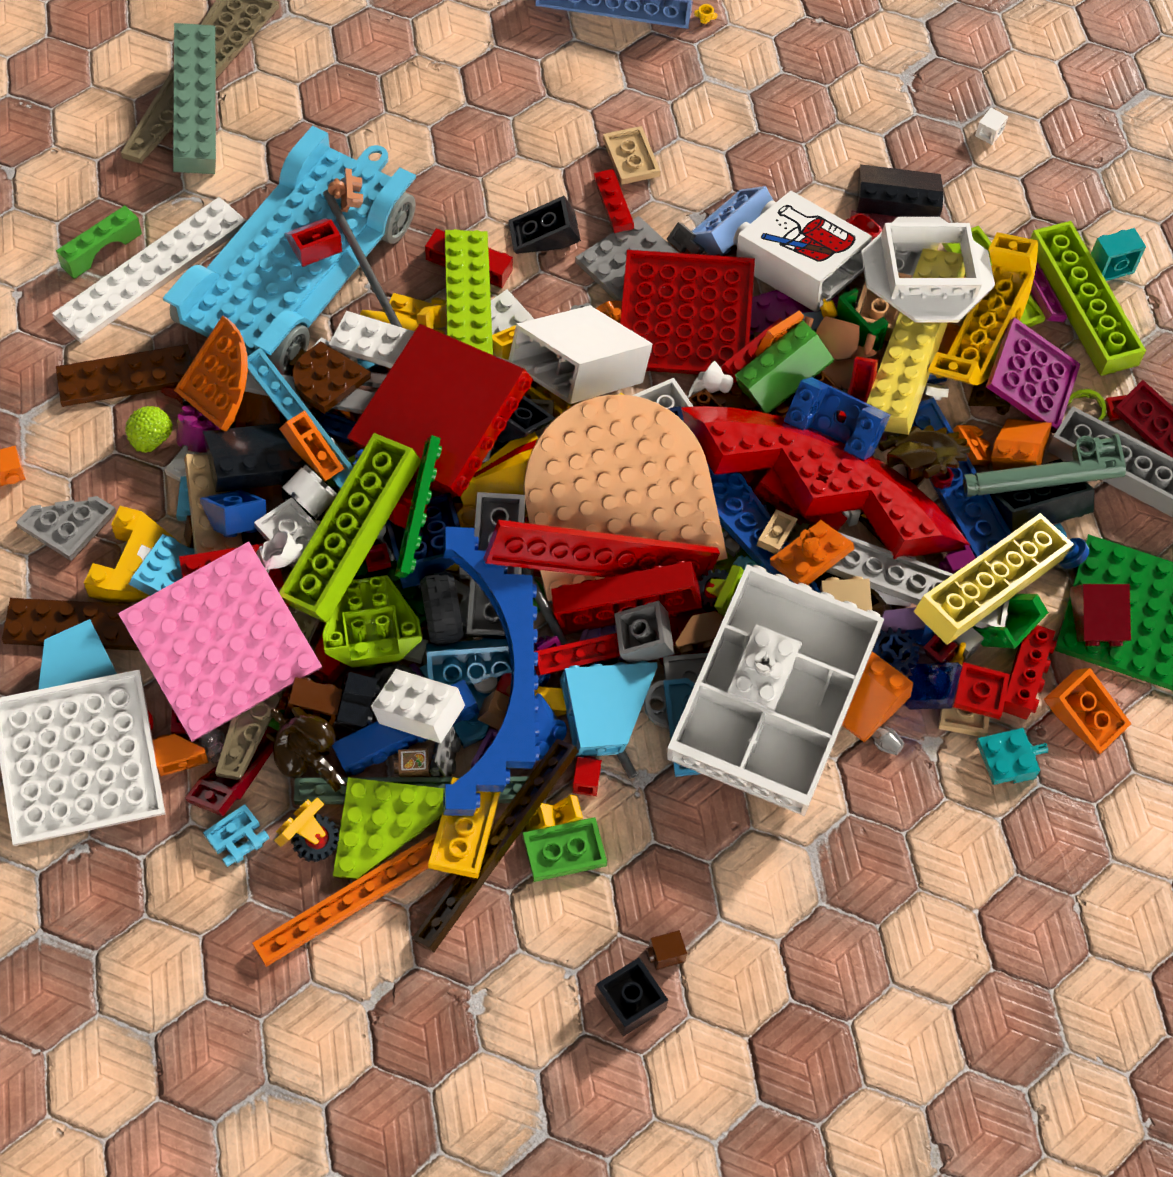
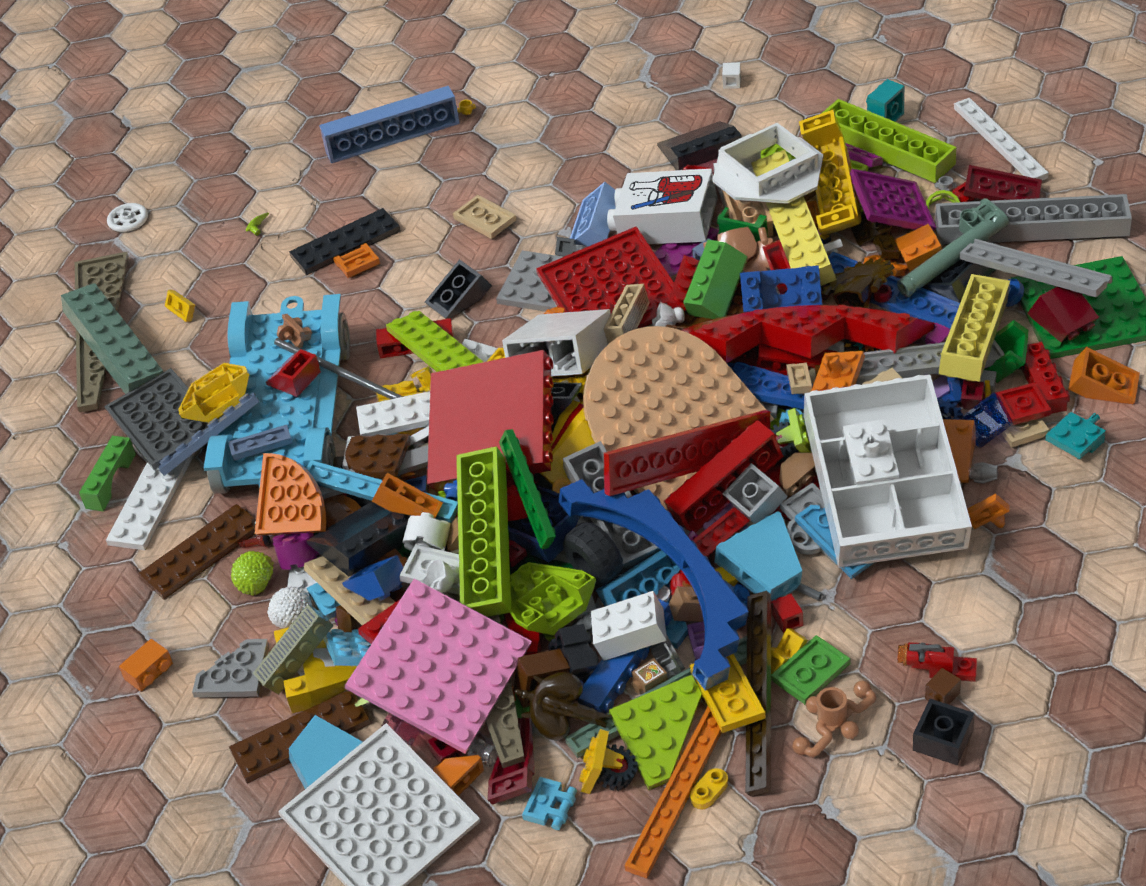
camera: 20 degrees left, 15 degrees down
red plate [593,169,634,233] -> none
orange tile [754,310,804,357] -> none
yellow plate [820,298,838,318] -> none
none -> dark grey plate [104,368,208,470]
none -> sand blue plate [159,392,259,476]
none -> yellow plate [164,290,195,322]
none -> yellow wedge [178,363,249,423]
none -> sand blue plate [228,425,293,461]
none -> lime bar [245,212,269,236]
none -> olive brick [253,604,334,695]
none -> white hair [267,586,312,629]
none -> black plate [289,208,401,275]
none -> orange plate [333,243,380,278]
none -> tan brick [603,284,650,344]
none -> yellow plate [690,768,728,810]
none -> nougat wheel [792,680,877,757]
none -> dark brown plate [873,235,900,260]
none -> red plate [897,642,977,682]
none -> light grey plate [935,176,957,191]
none -> light grey plate [960,239,1112,297]
none -> orange plate [967,494,1010,529]

